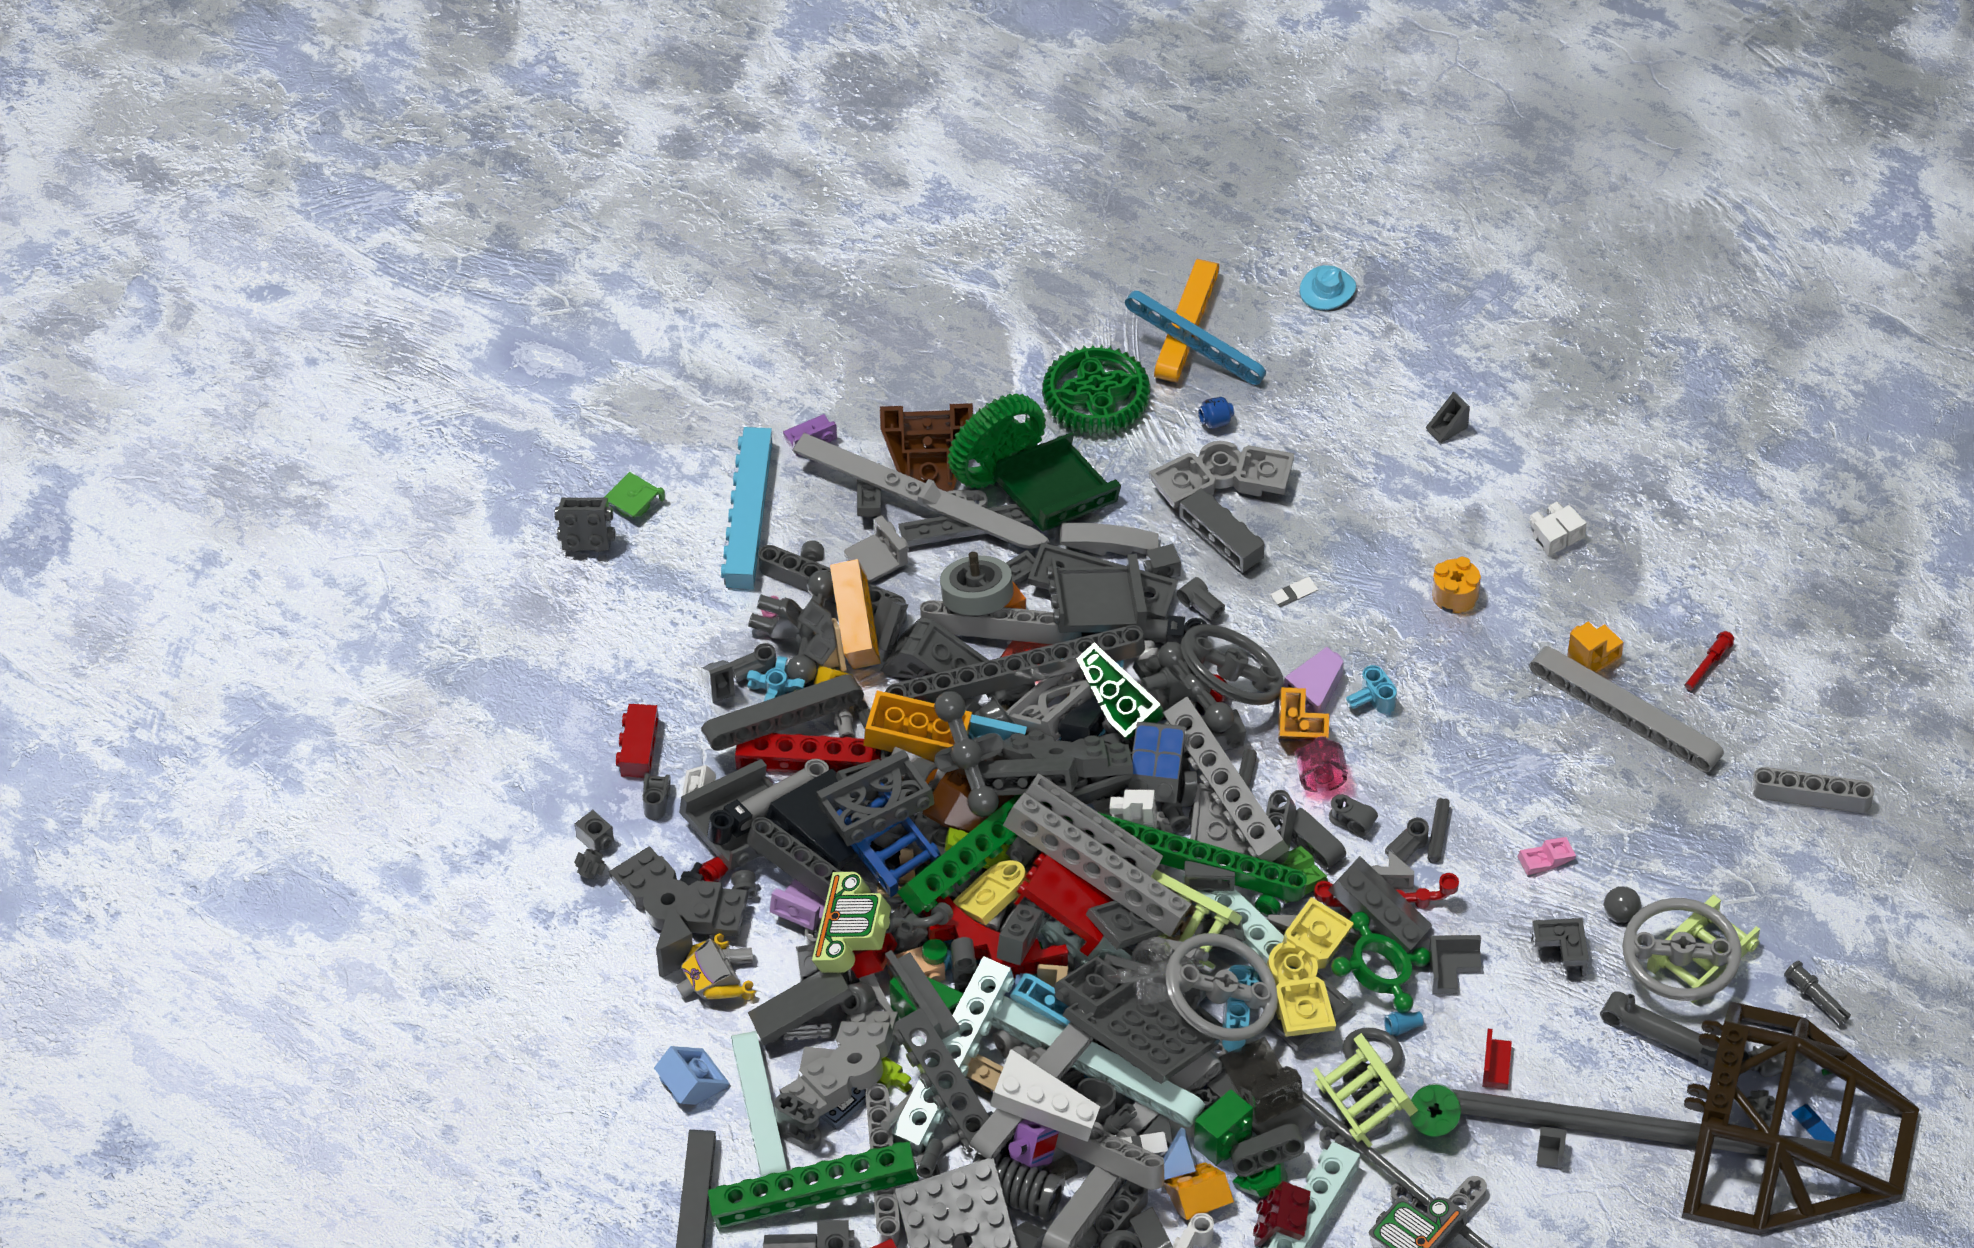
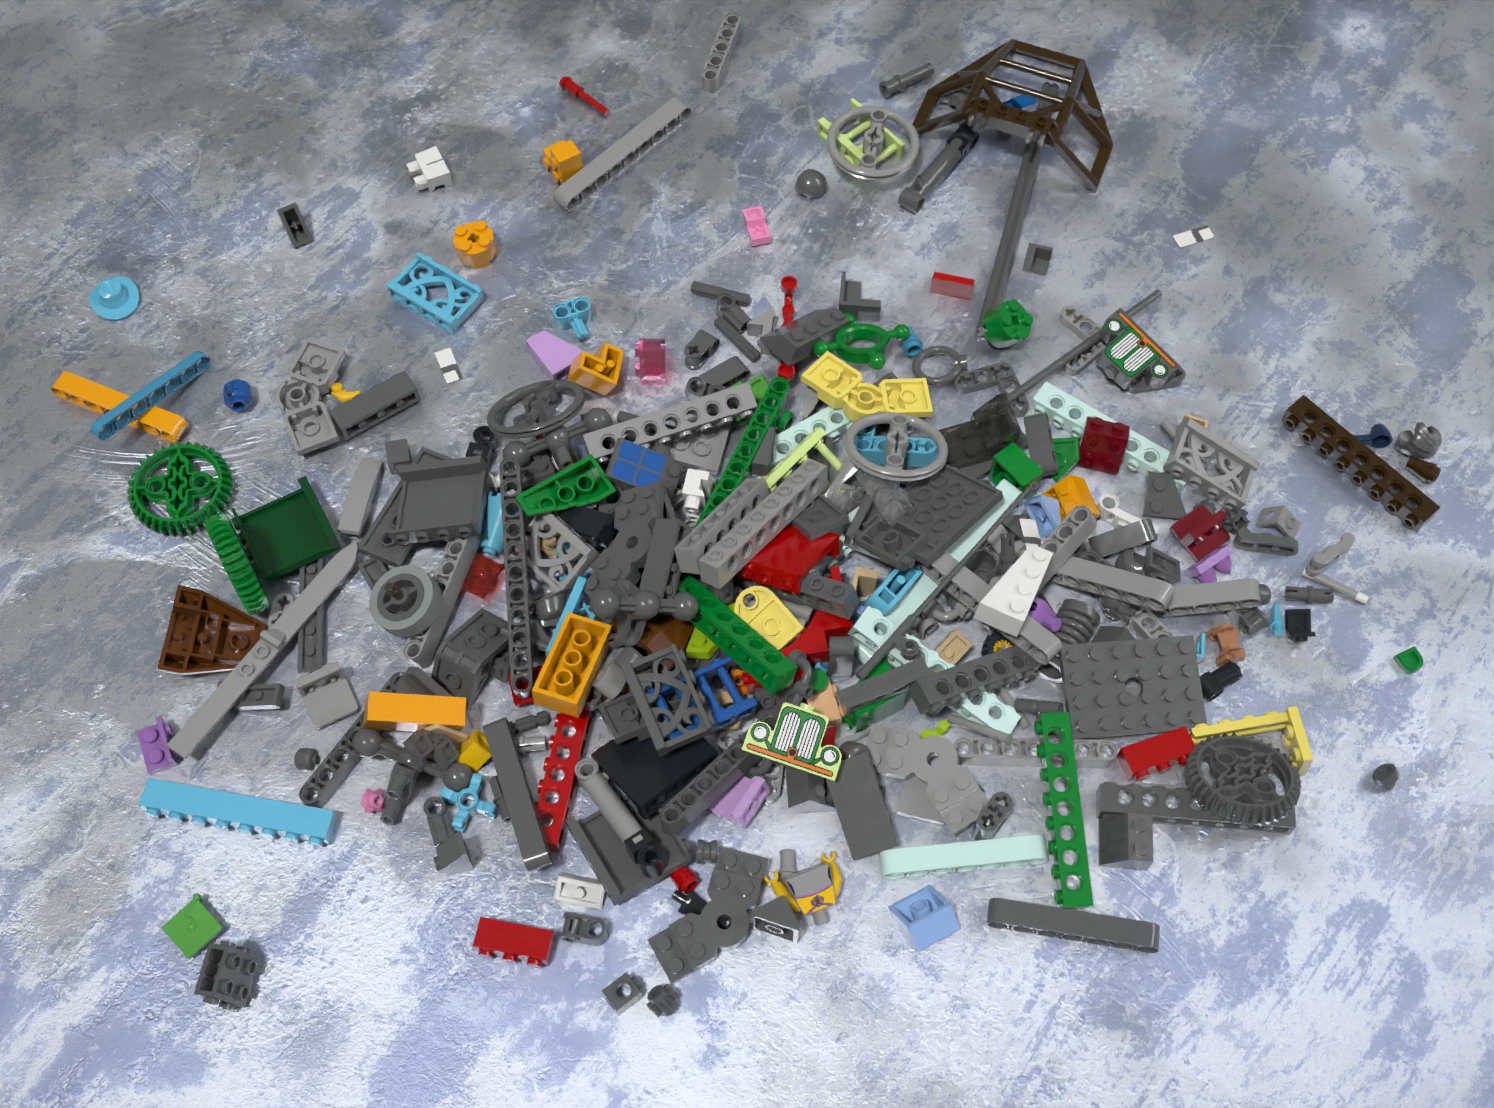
camera: 85 degrees left, 10 degrees up
dark grey piece [1177,577,1225,621] -> none
yellowish green fence [1313,1033,1418,1148] -> none
dark grey panel [1531,918,1589,976] -> none
none -> yellow arm [331,383,361,403]
none -> medium azure fence [386,253,484,335]
none -> dark grey axle [714,316,760,362]
none -> dark grey piece [856,482,1039,681]

